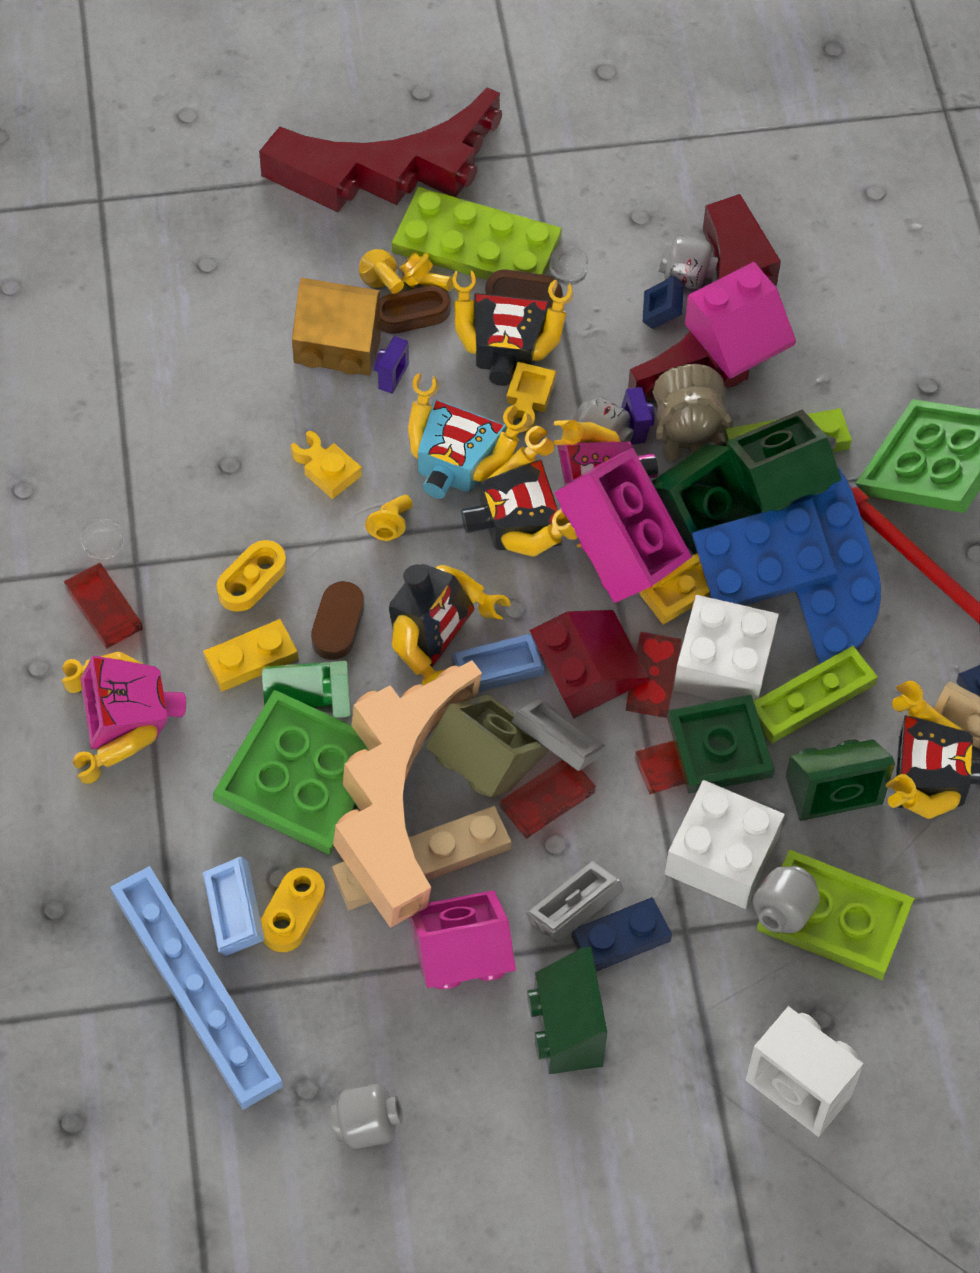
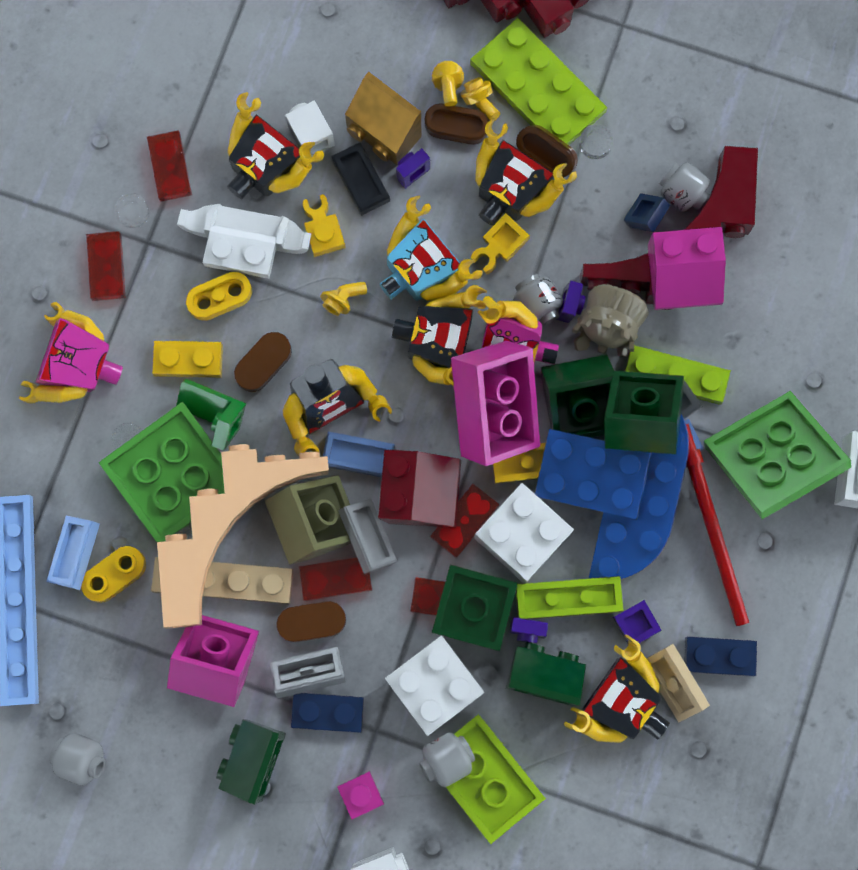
camera: 30 degrees right, 20 degrees up
none -> clear red tile [147,130,193,202]
none -> white plate [177,204,311,279]
none -> torso [227,92,324,199]
none -> reddish brown tile [277,601,346,642]
none -> white brick [285,100,335,157]
none -> black tile [331,142,390,216]
none -> dark pink plate [337,771,384,820]
none -> dark purple plate [510,617,548,644]
none -> dark purple plate [613,600,662,644]

